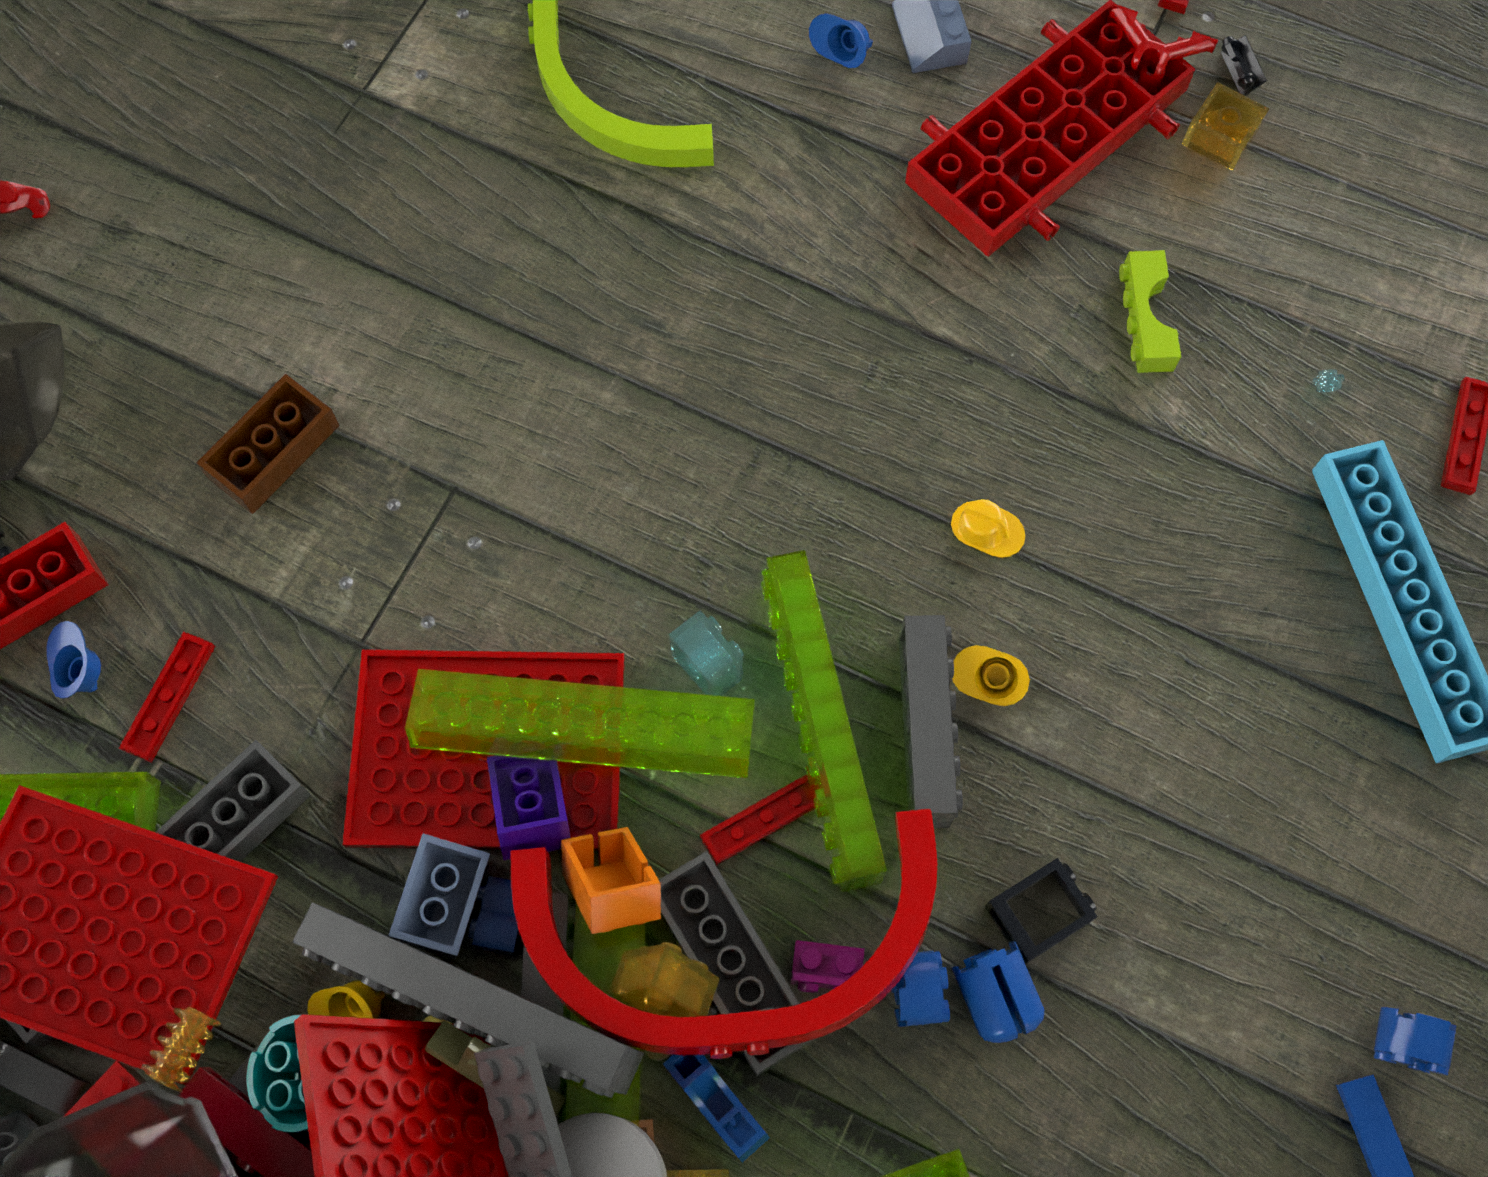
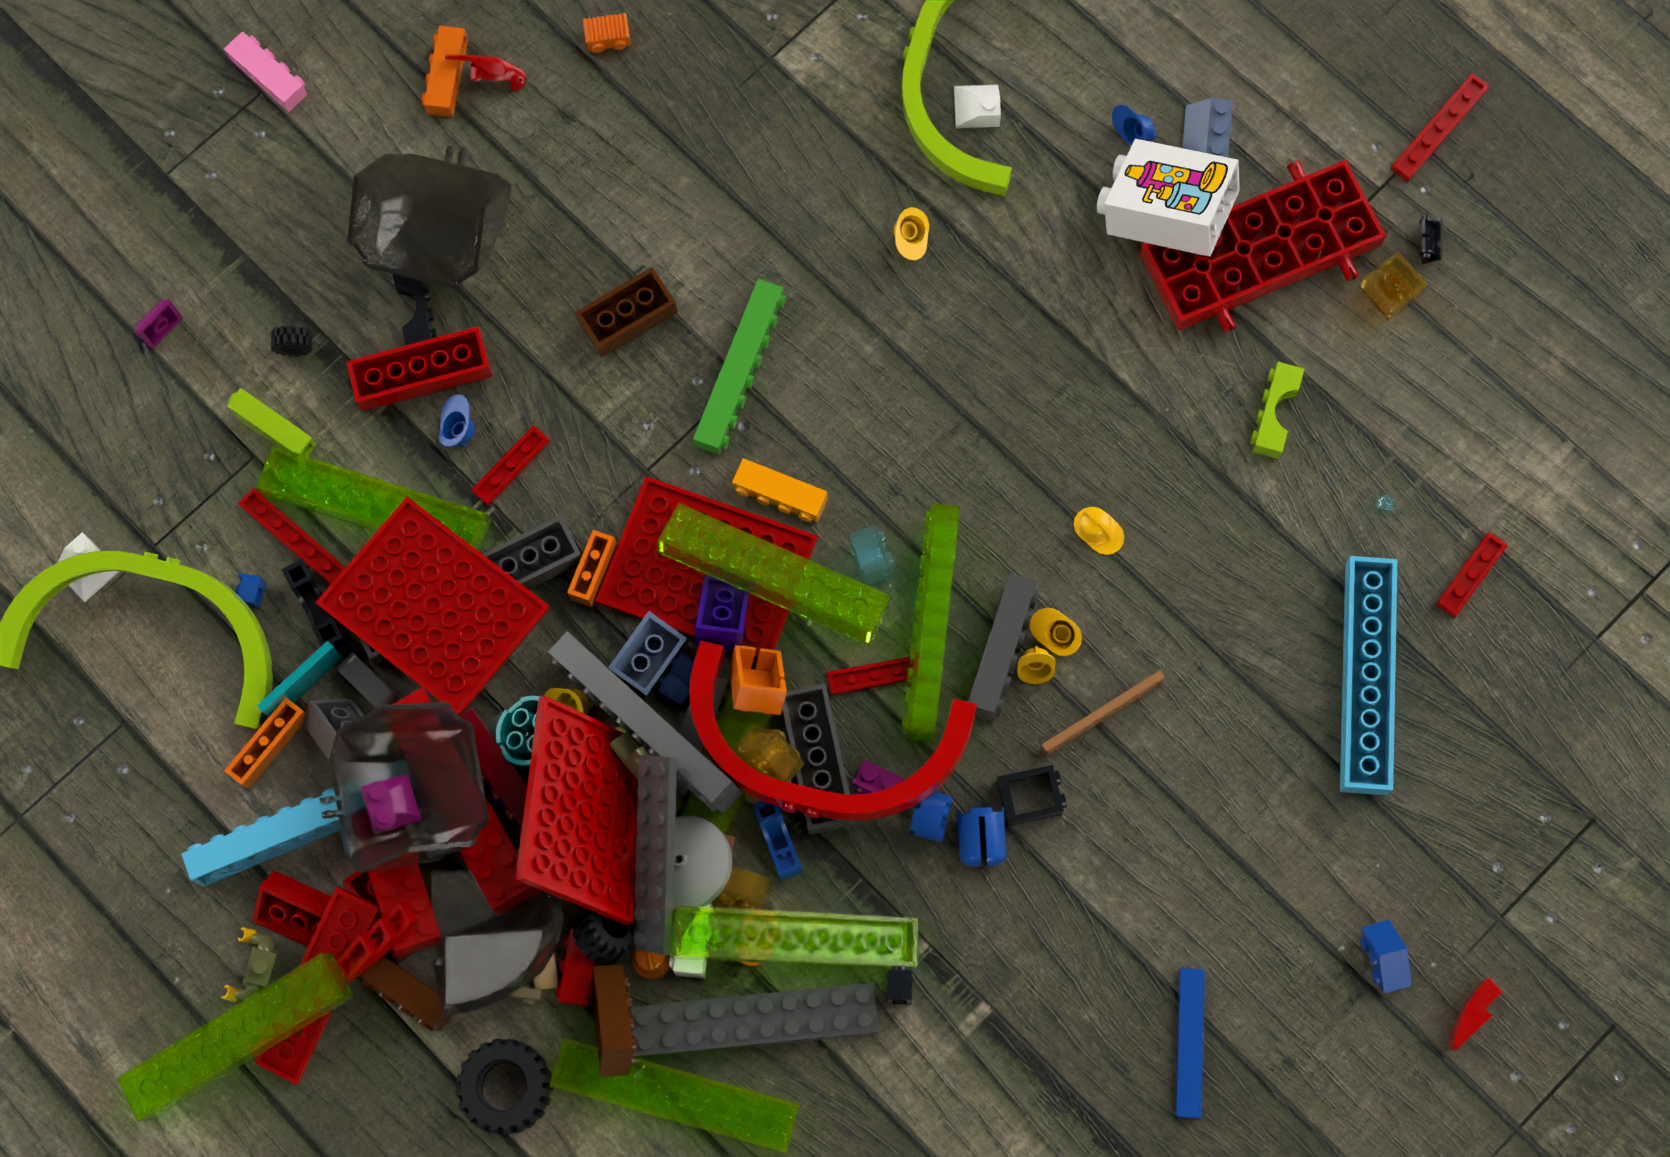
camera: 25 degrees right, 5 degrees up
clear yellow piece [141,1006,221,1092] -> none
red piece [1109,3,1218,77] -> none
blue brick [1374,1007,1457,1076] -> none
none -> orange brick [567,530,617,607]
none -> orange brick [583,13,631,53]
none -> bright green brick [693,279,786,455]
none -> light orange brick [732,458,828,523]
none -> yellow piece [894,208,929,260]
none -> white slope [954,85,1001,128]
none -> yellow piece [1017,646,1056,684]
none -> medium nougat tile [1041,670,1165,756]
none -> white brick [1097,139,1240,257]

